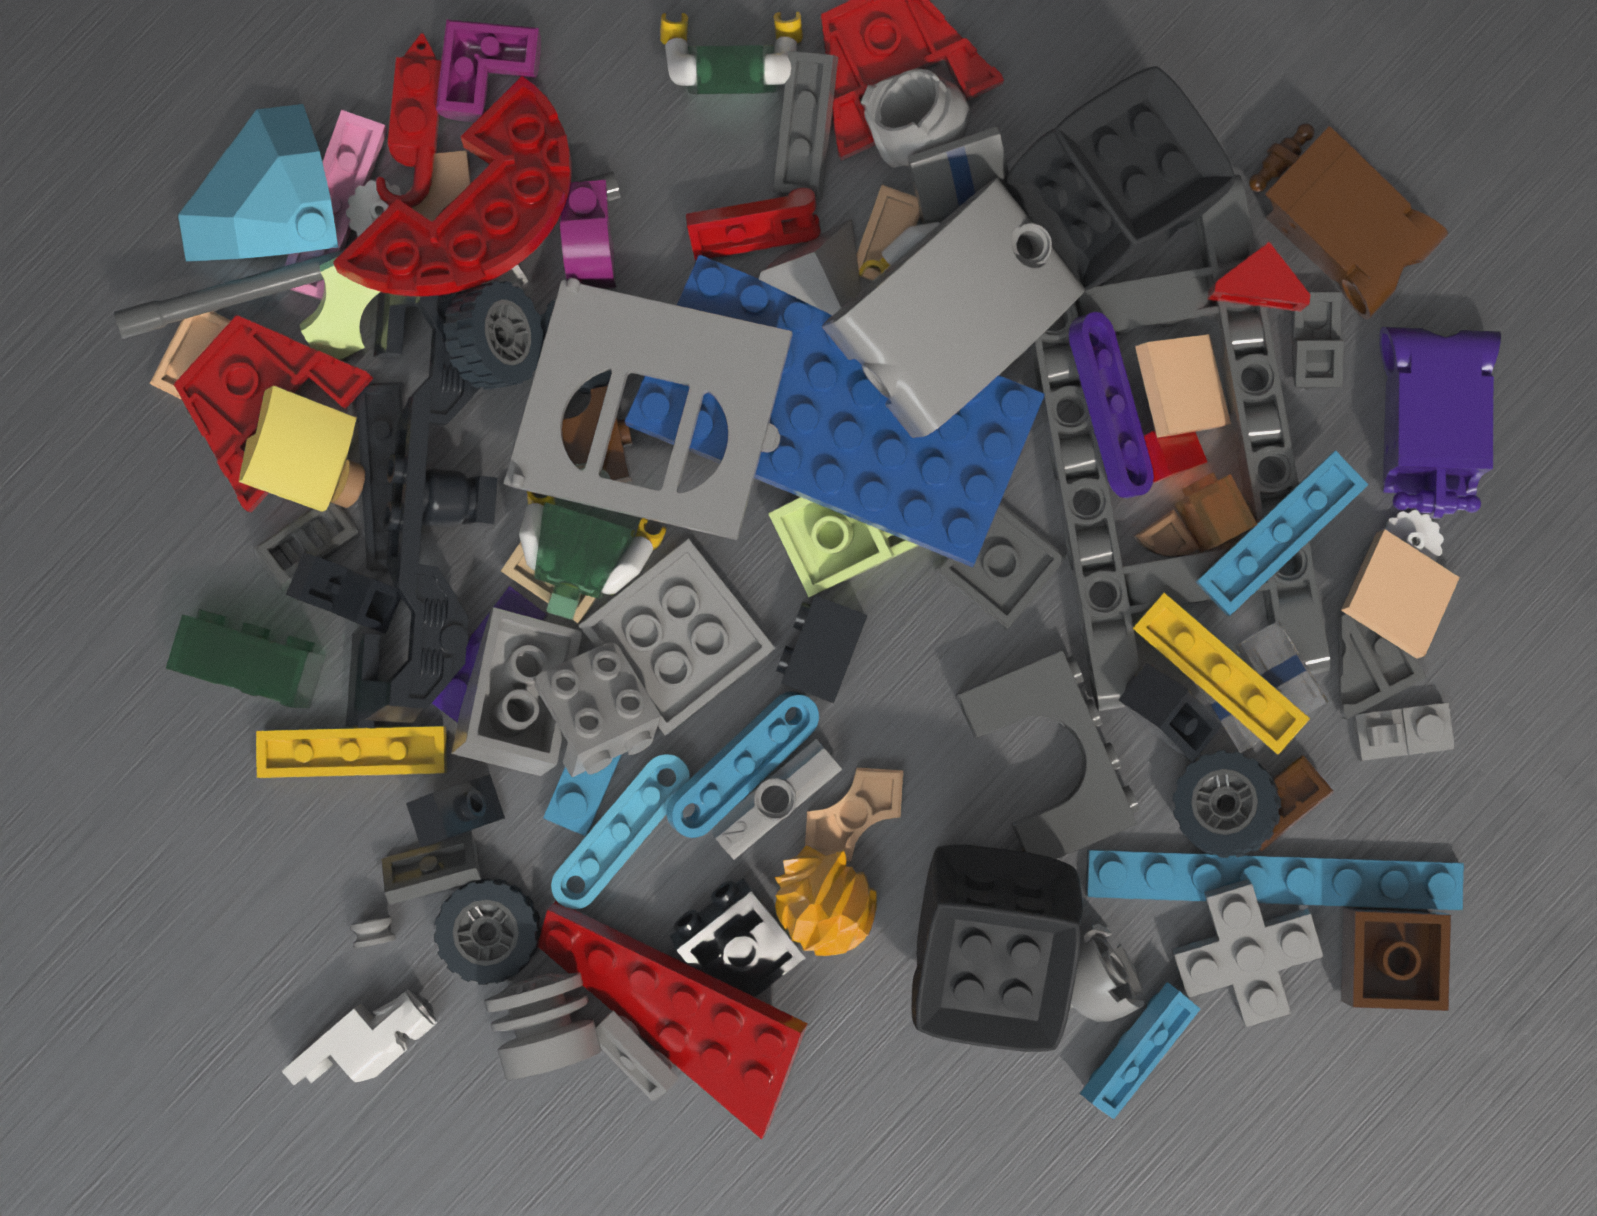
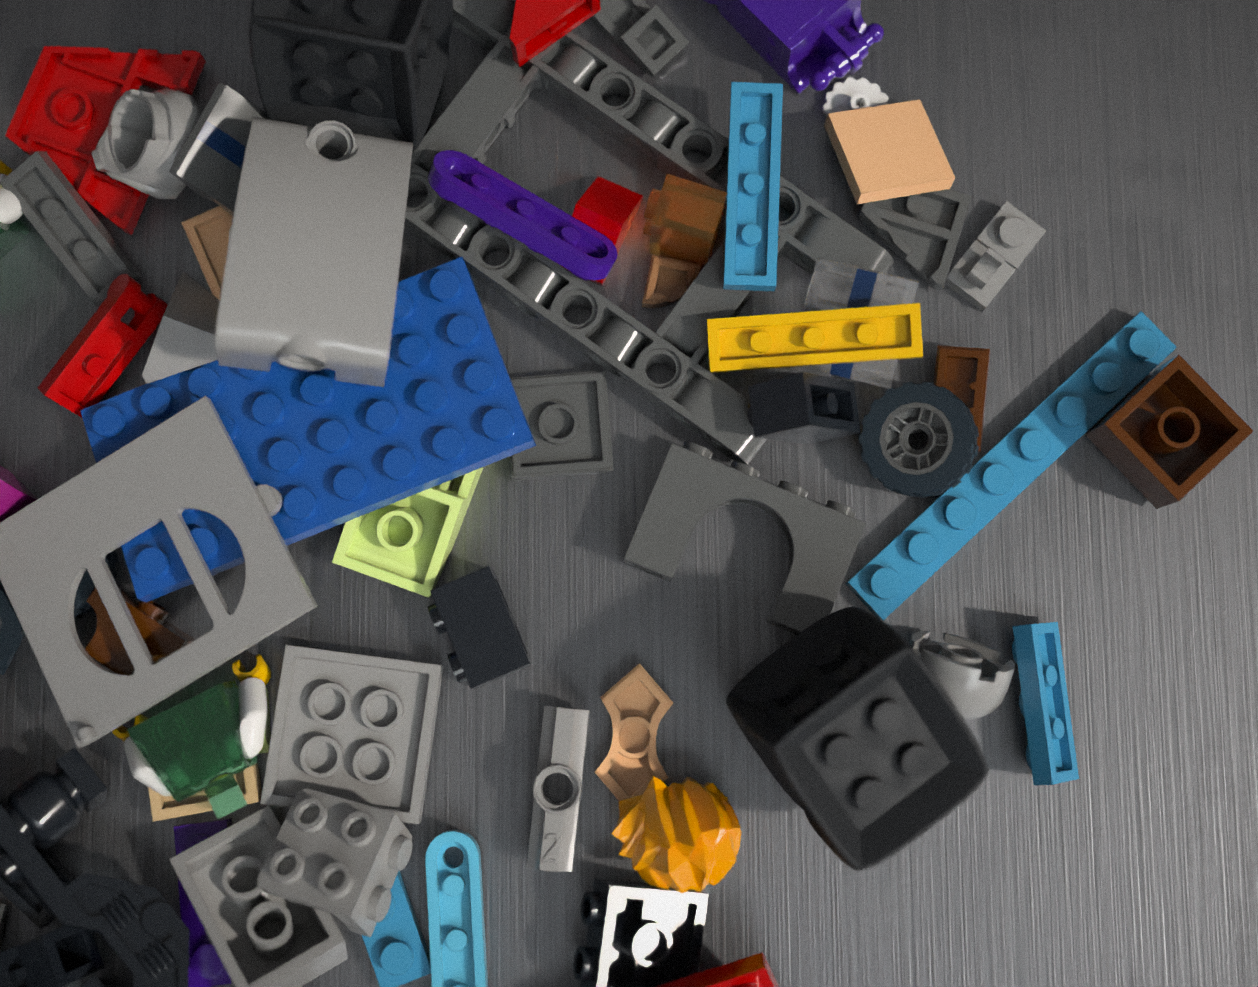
camera: 45 degrees left, 5 degrees down
dark azure plate [666,691,819,838] -> none
light nougat tile [1135,334,1231,438] -> none
light grey plate [1172,879,1324,1027] -> none

